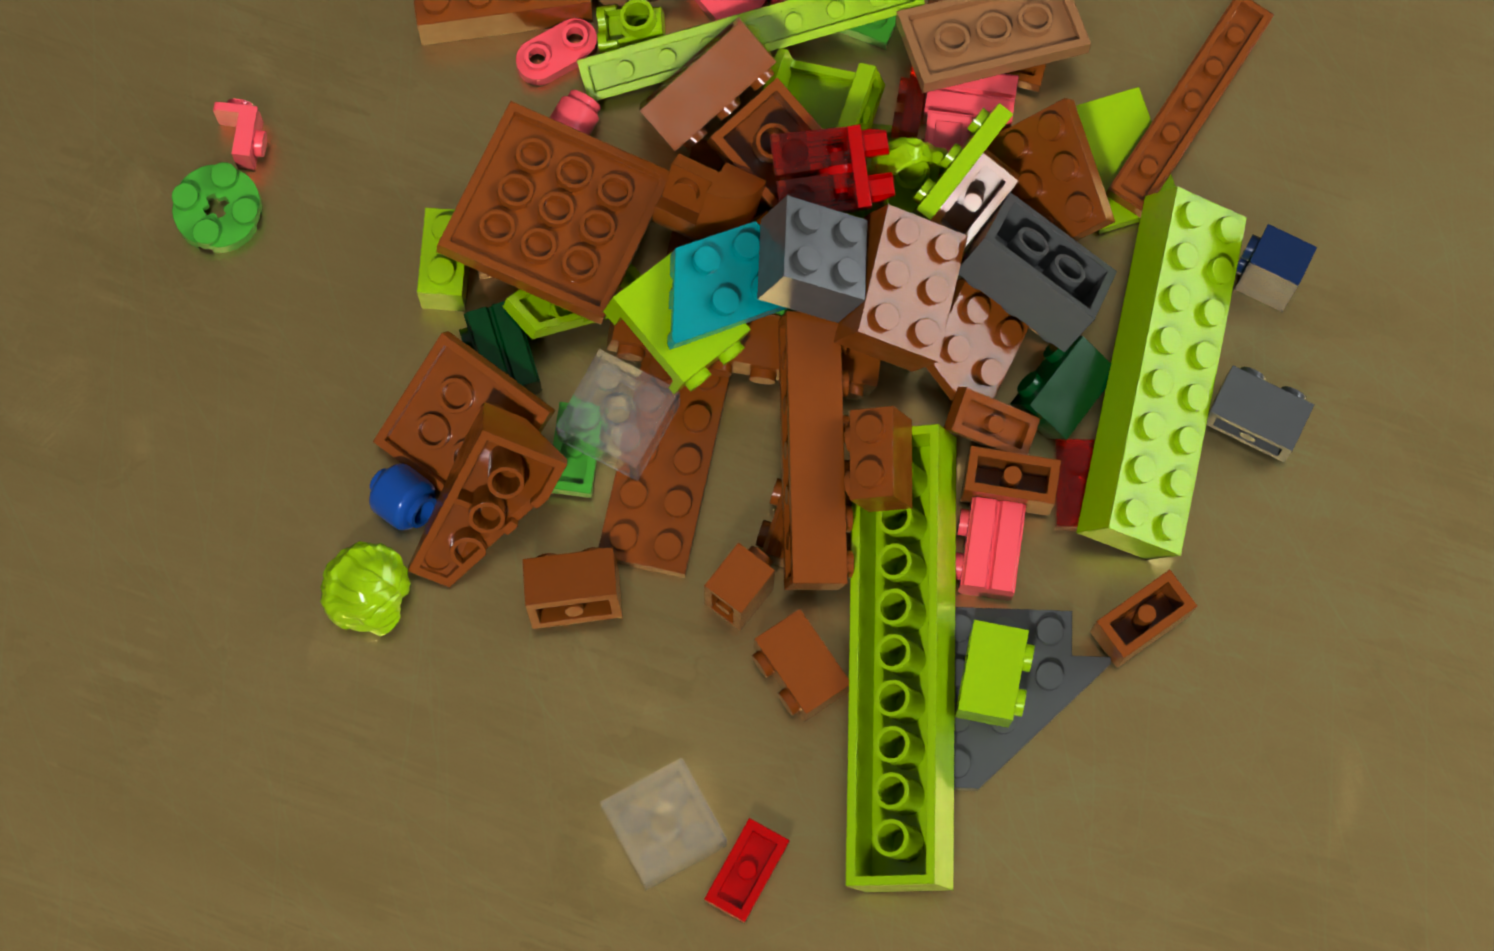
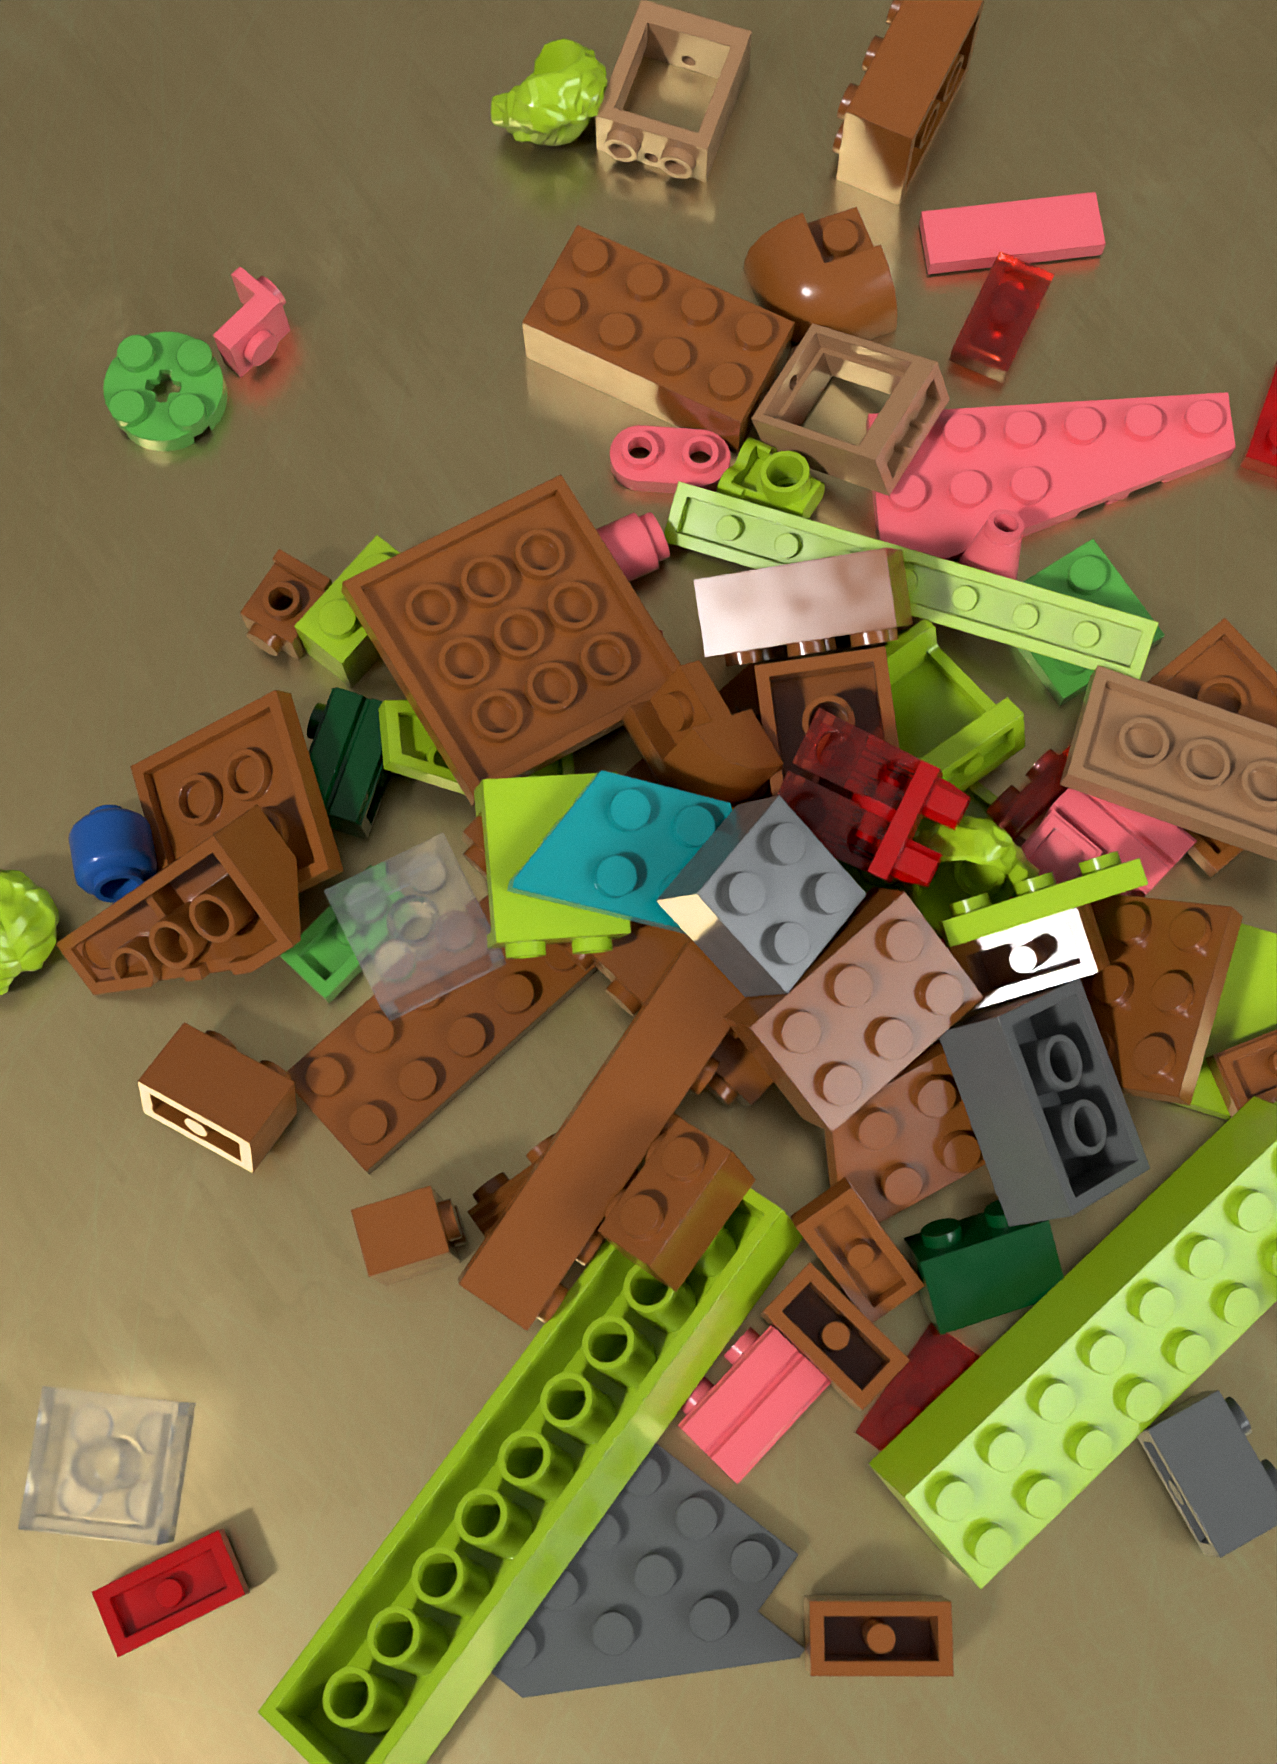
camera: 40 degrees right, 0 degrees up
dark orange brick [752,609,849,722] -> none
lime brick [955,620,1035,728] -> none
none -> dark orange brick [240,549,333,660]

